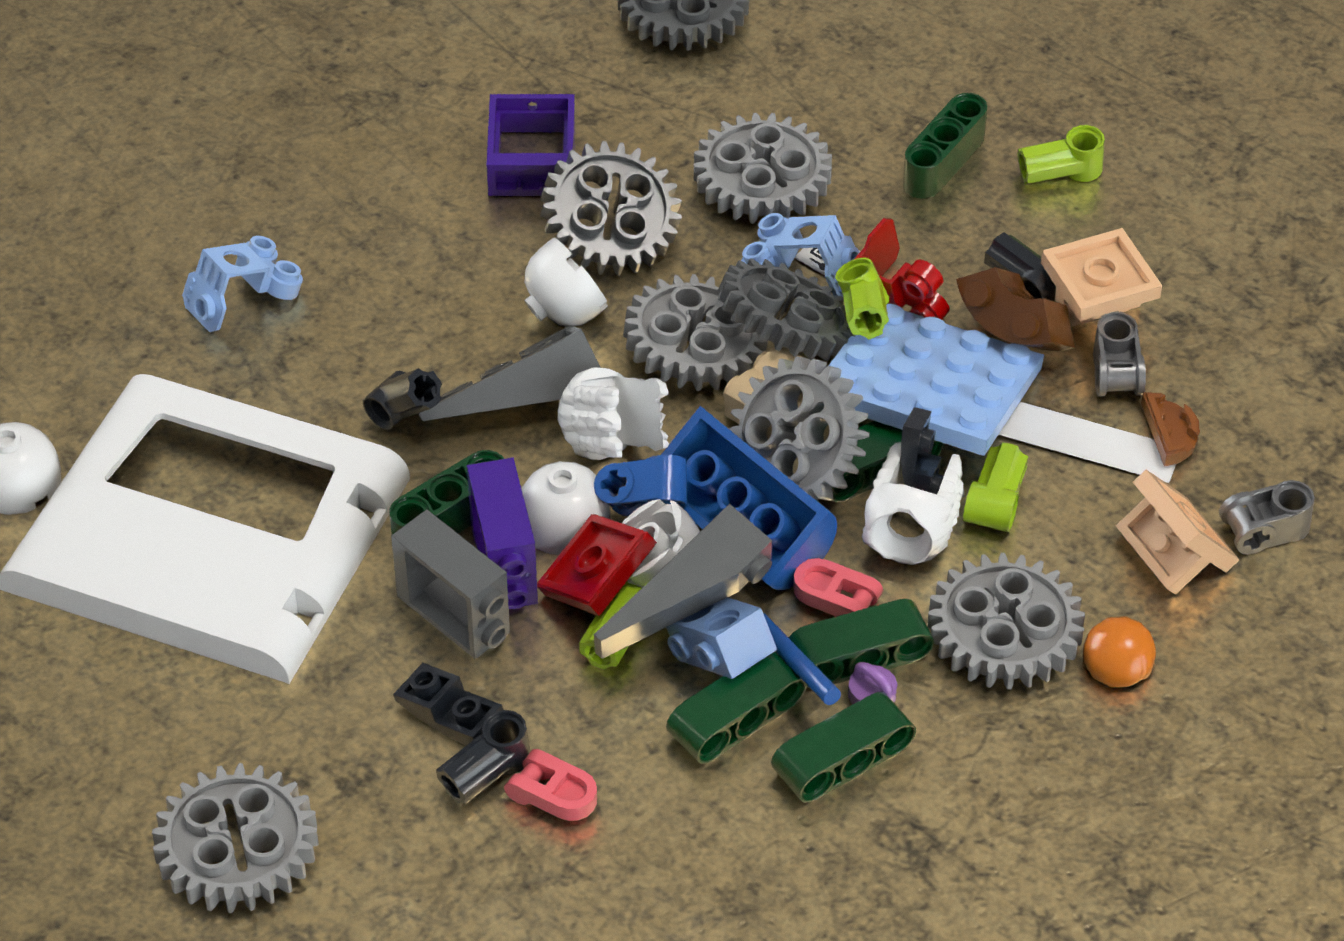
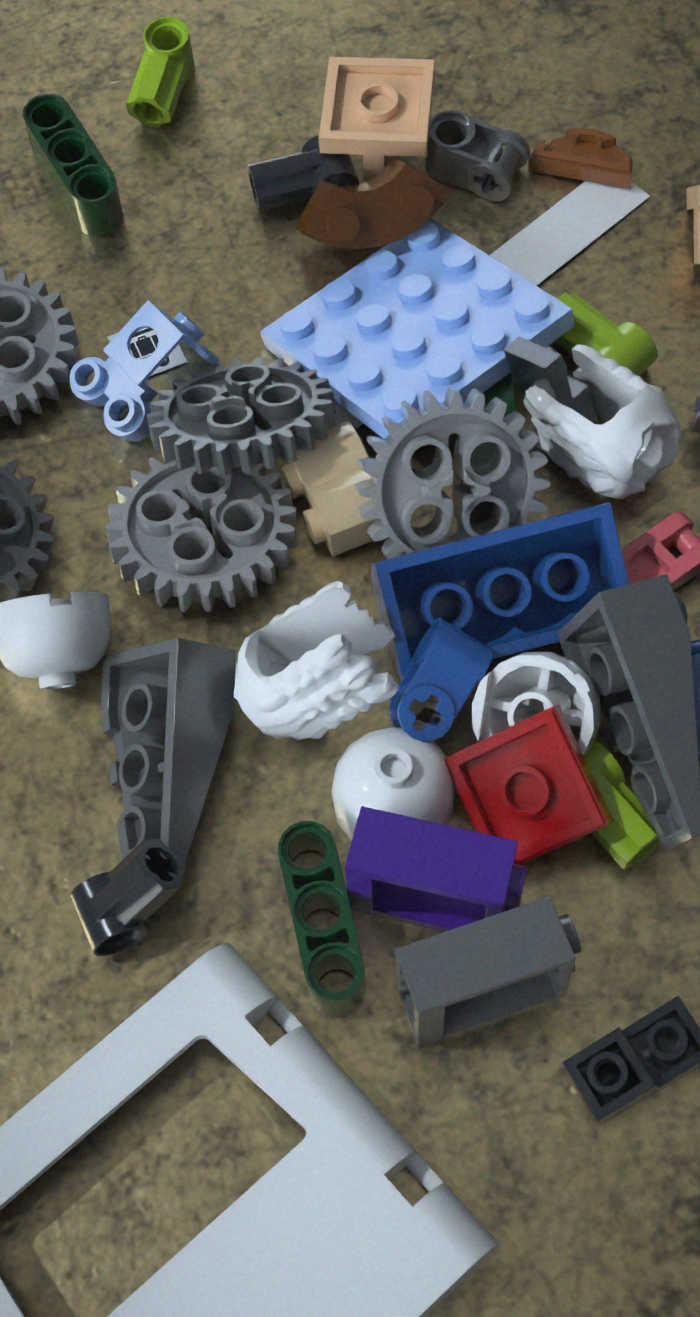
camera: 60 degrees left, 15 degrees up
lime piece [835,258,889,340] -> none
red piece [853,218,950,320] -> none

